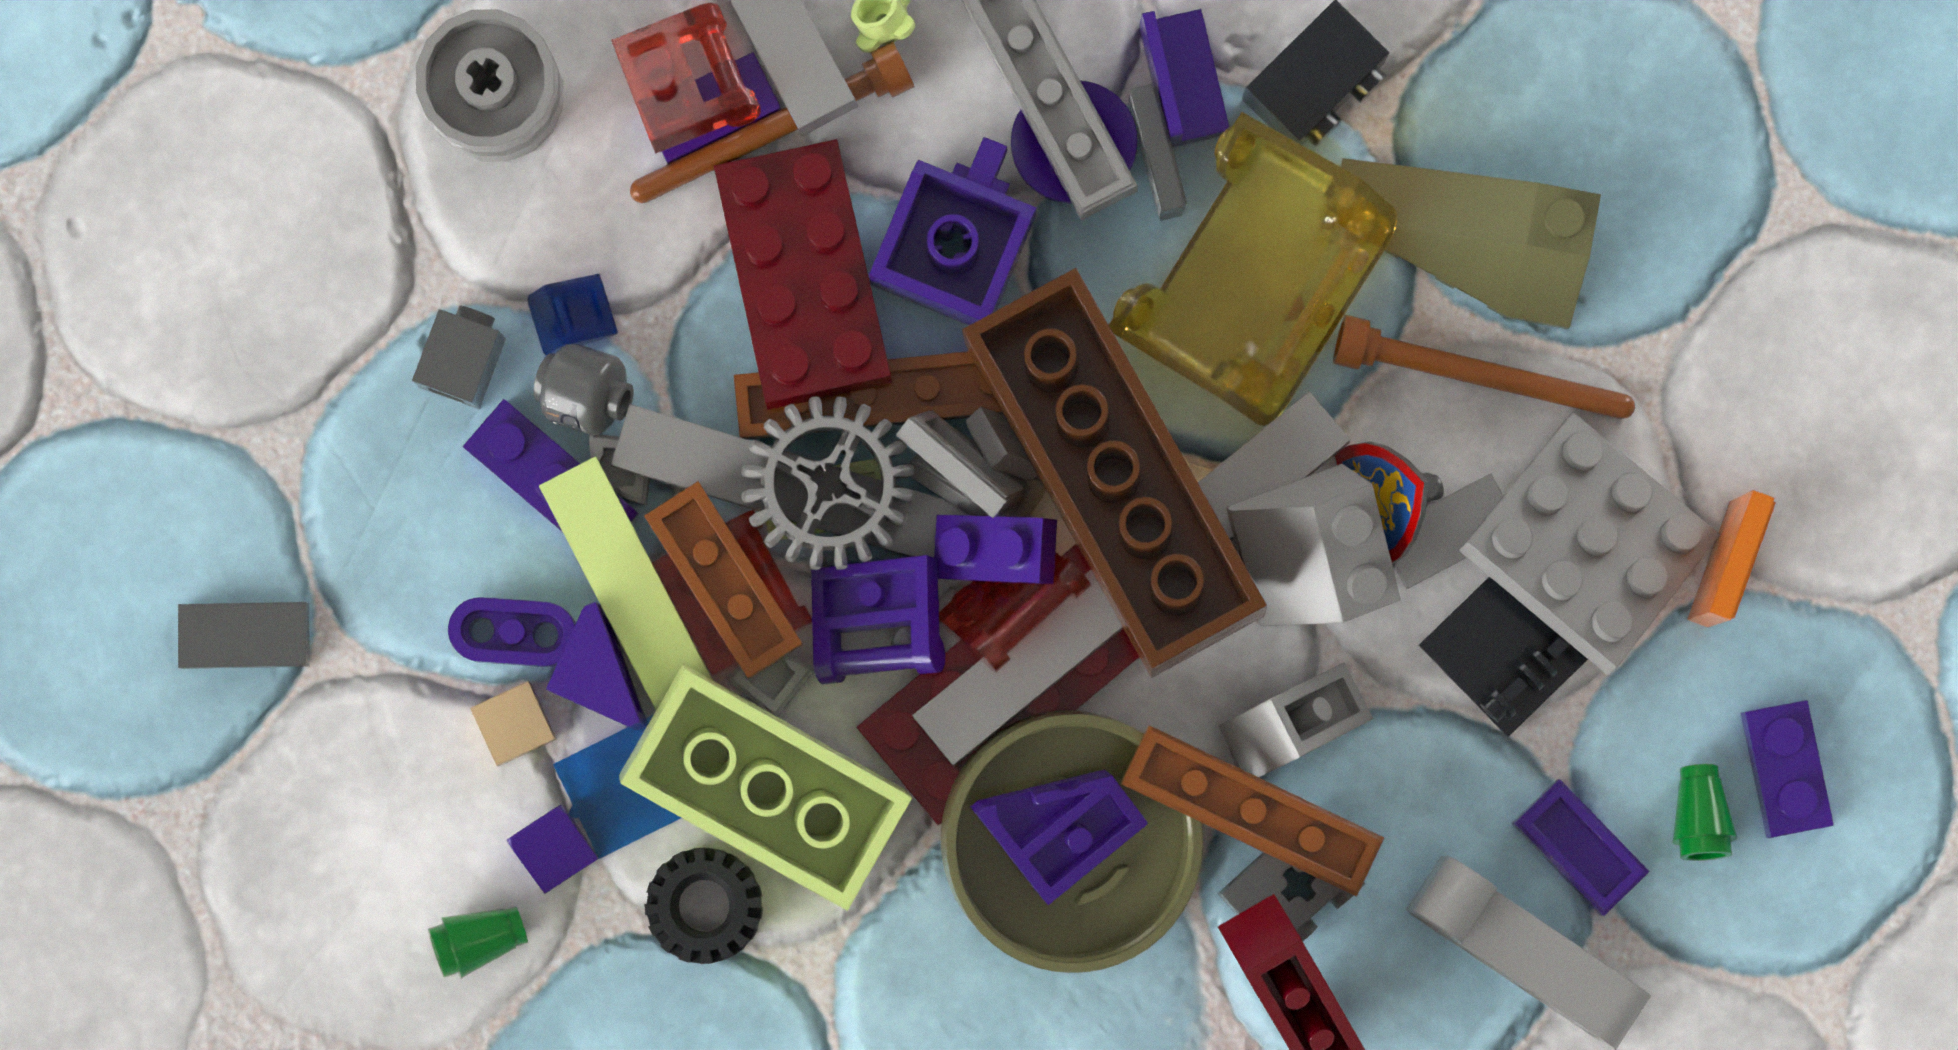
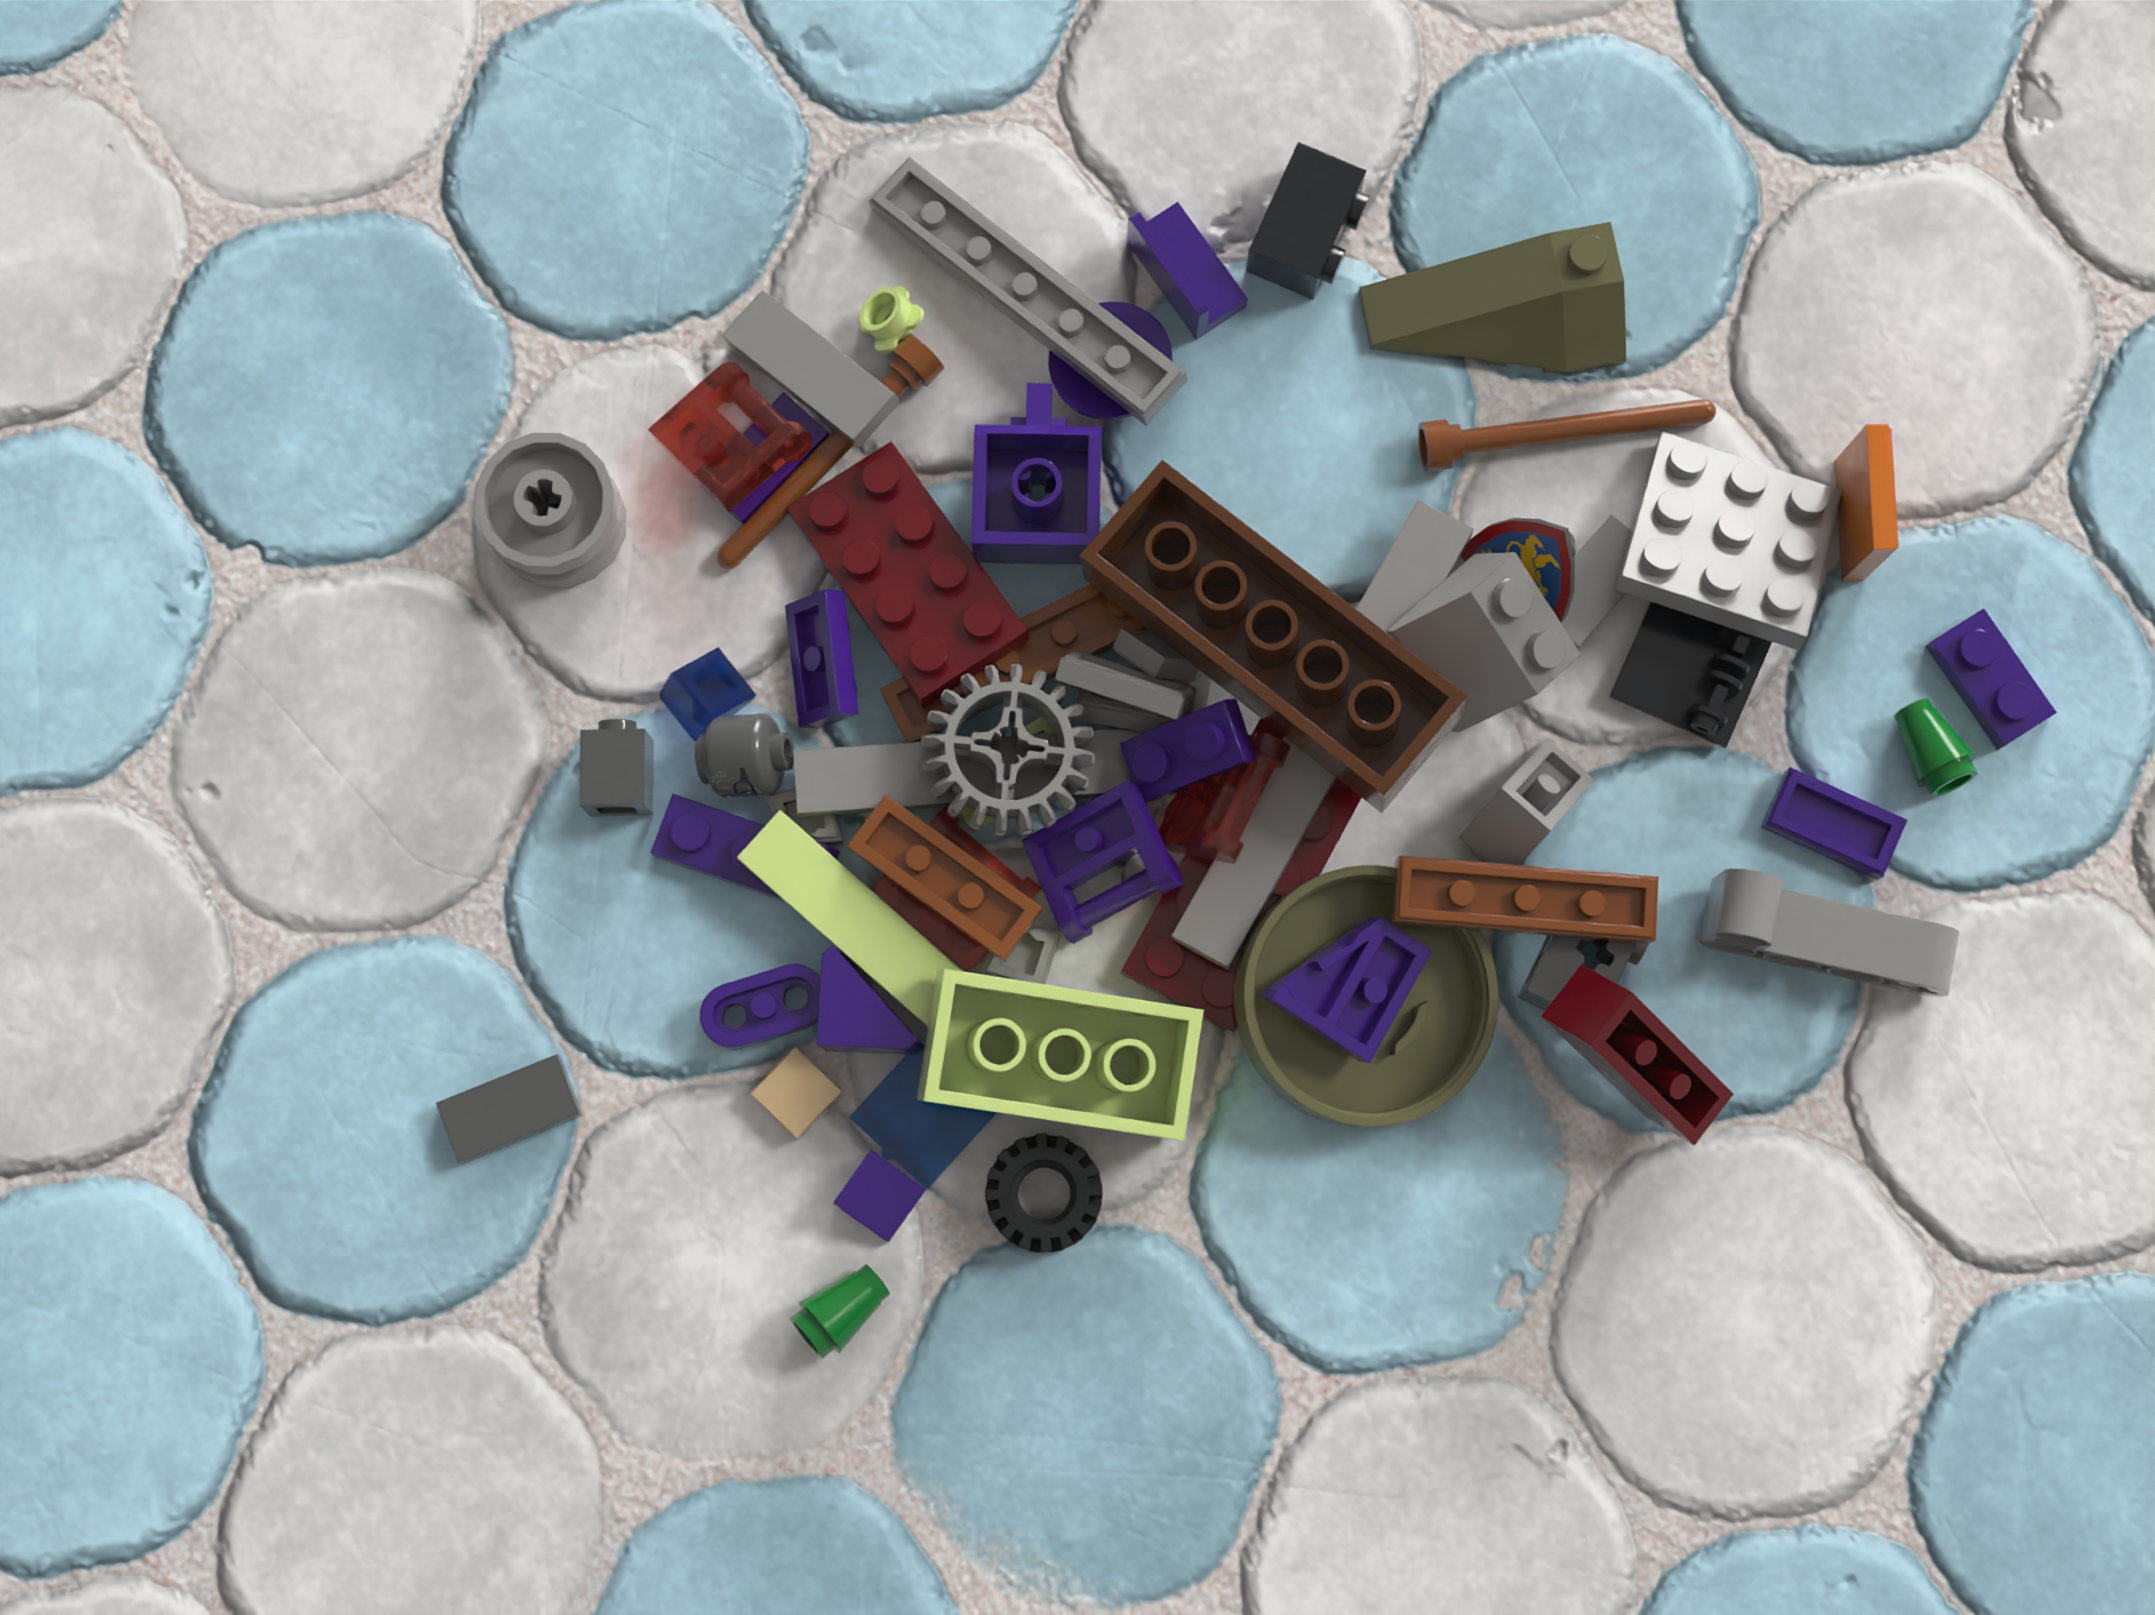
camera: 20 degrees left, 5 degrees down
clear yellow windscreen [1109,112,1397,426] -> none
dark grey tile [1128,84,1187,221] -> none
none -> dark purple plate [785,589,859,729]

